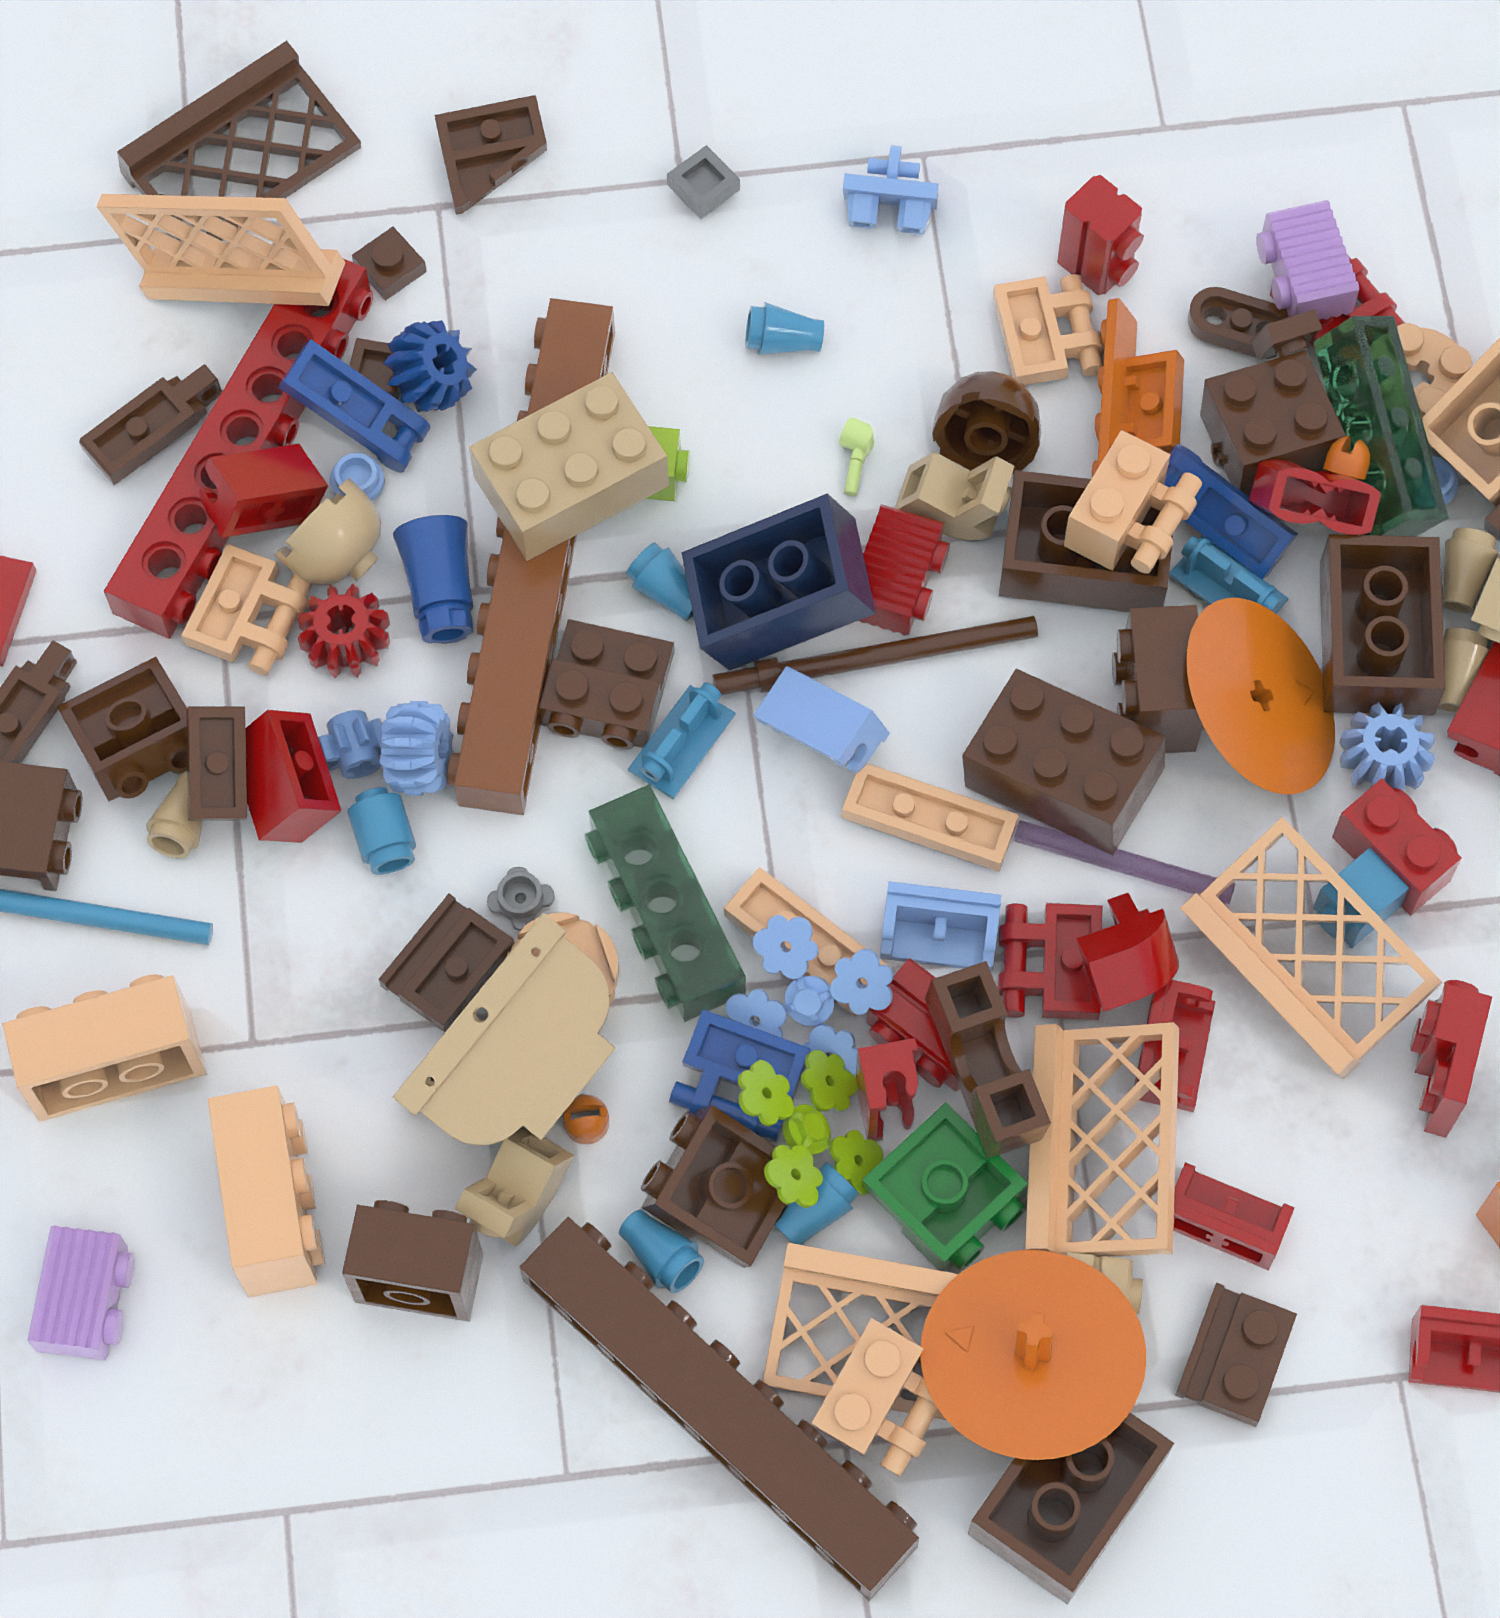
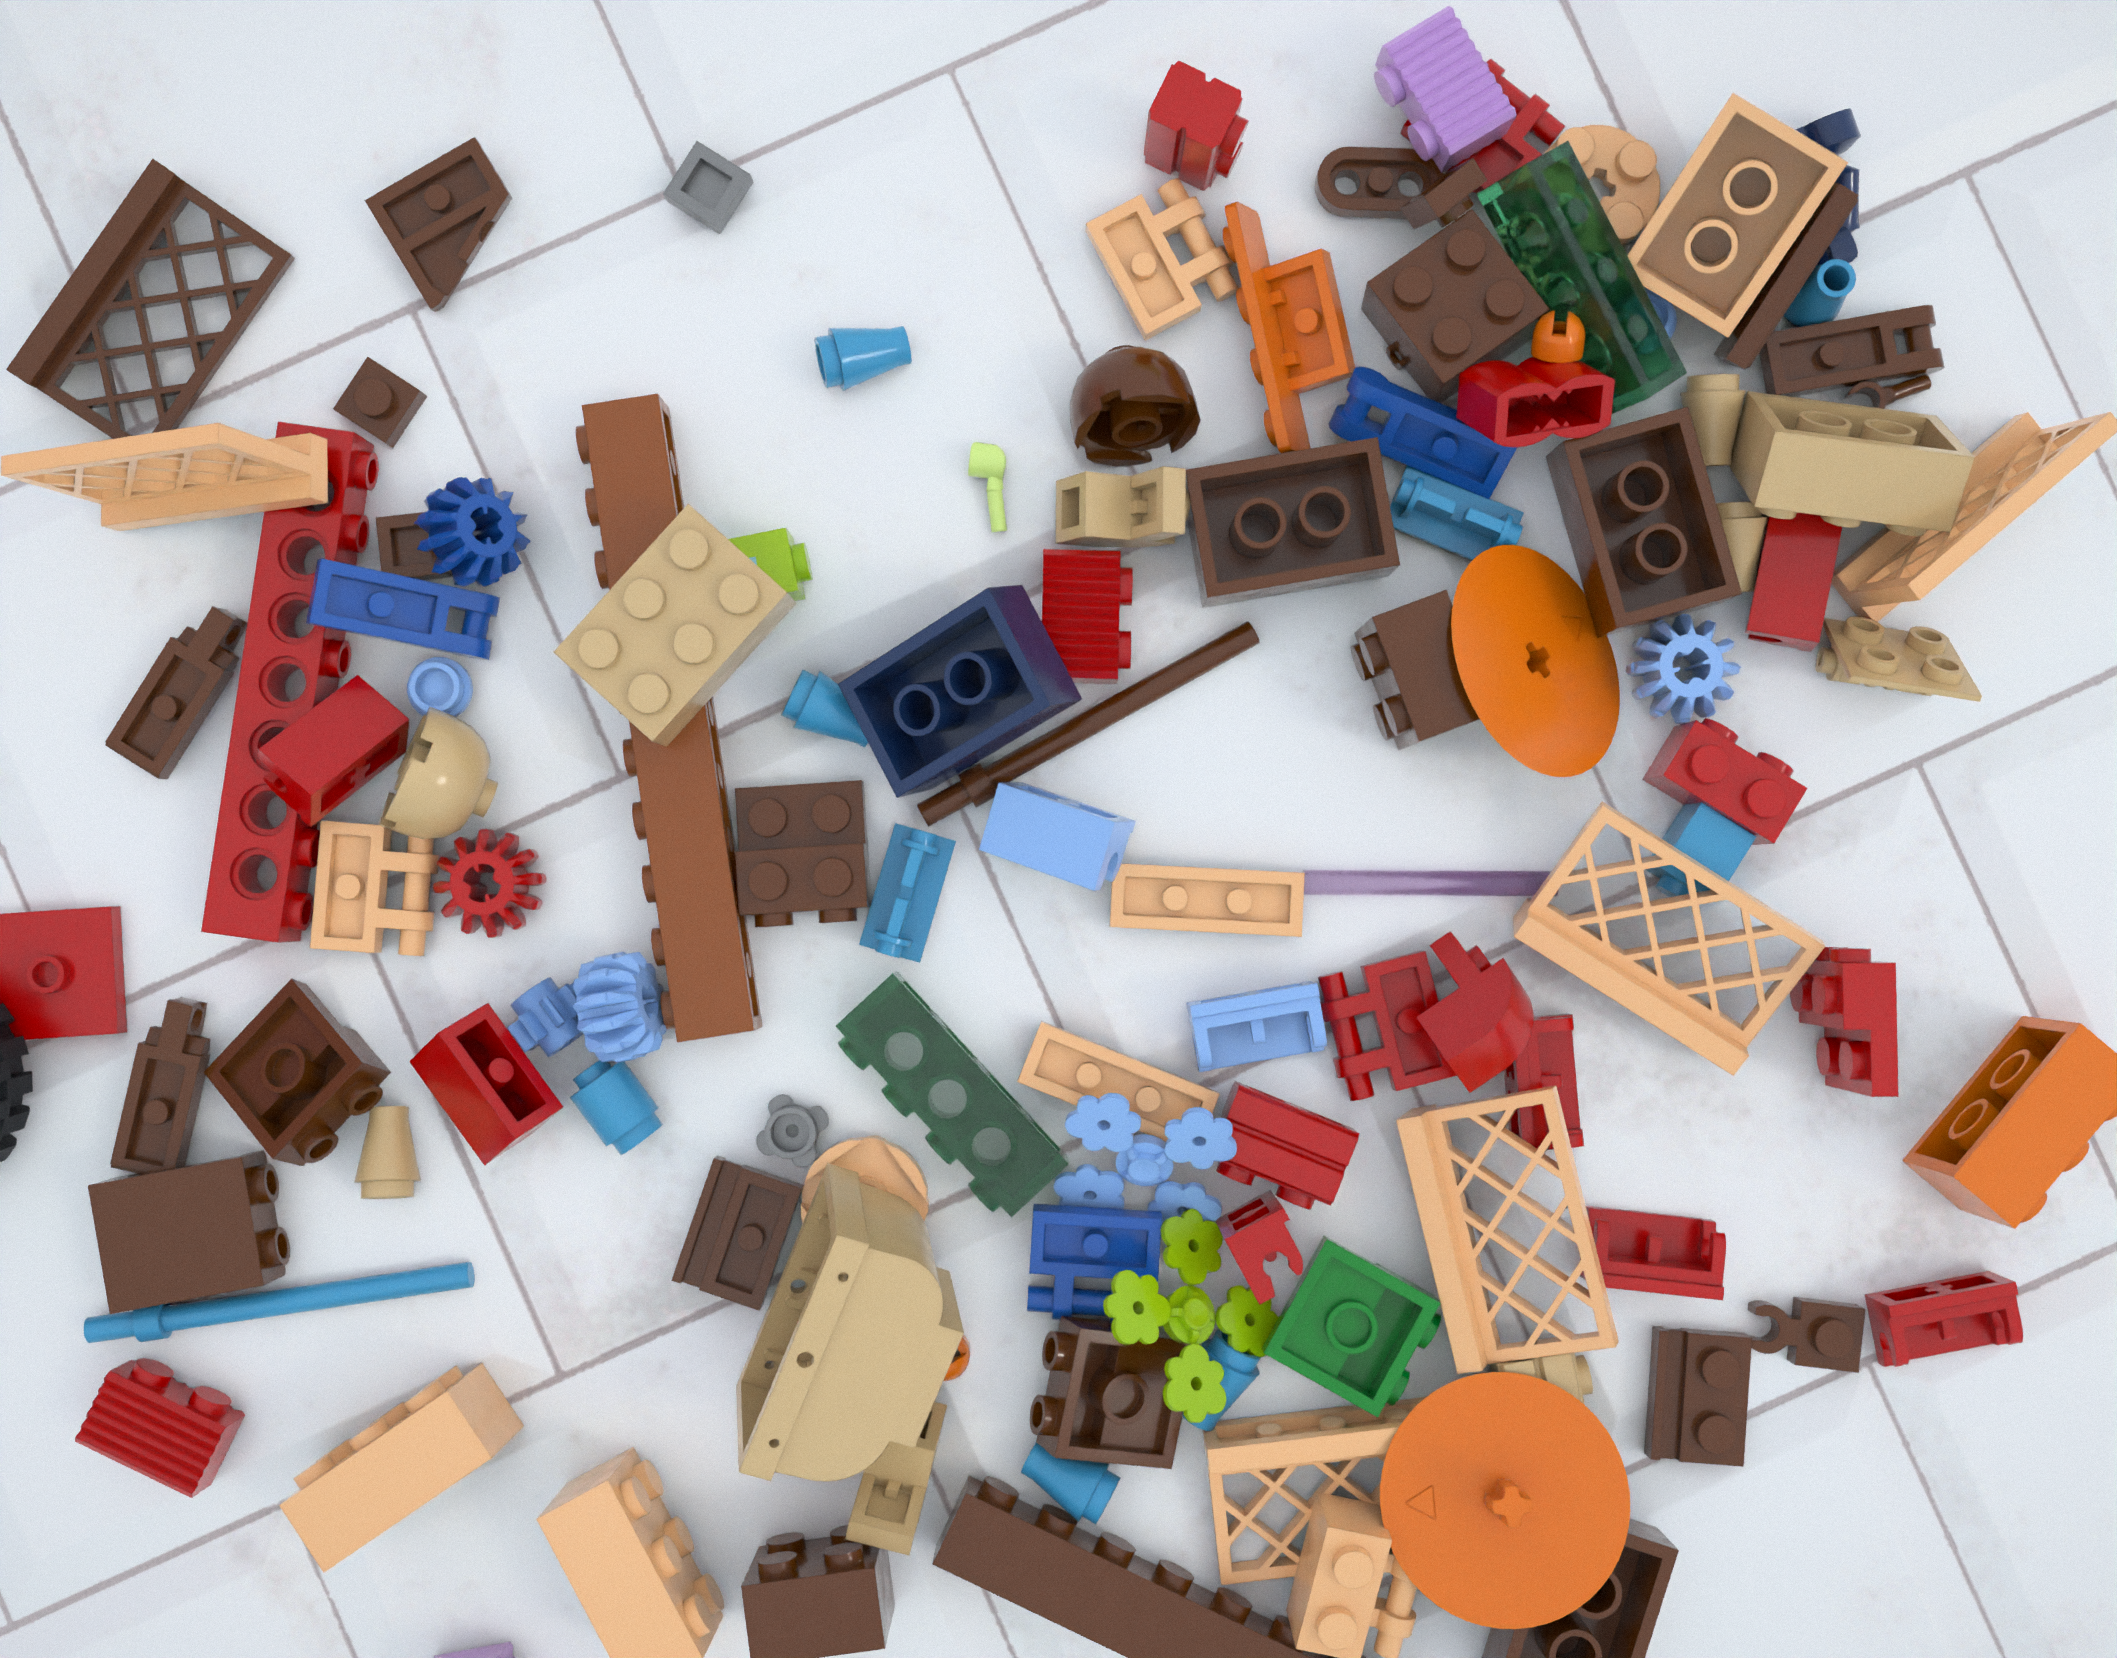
camera: 20 degrees left, 20 degrees up
reddish brown plate [186,706,247,821] -> none
blue plant [393,515,474,644] -> none
light blue hips [843,145,938,234] -> none
reddish brown arch [924,961,1051,1159] -> none
reddish brown brick [962,668,1165,856] -> none
light nougat brick [1064,430,1202,573] -> none
none -> reddish brown plate [1747,1297,1866,1373]

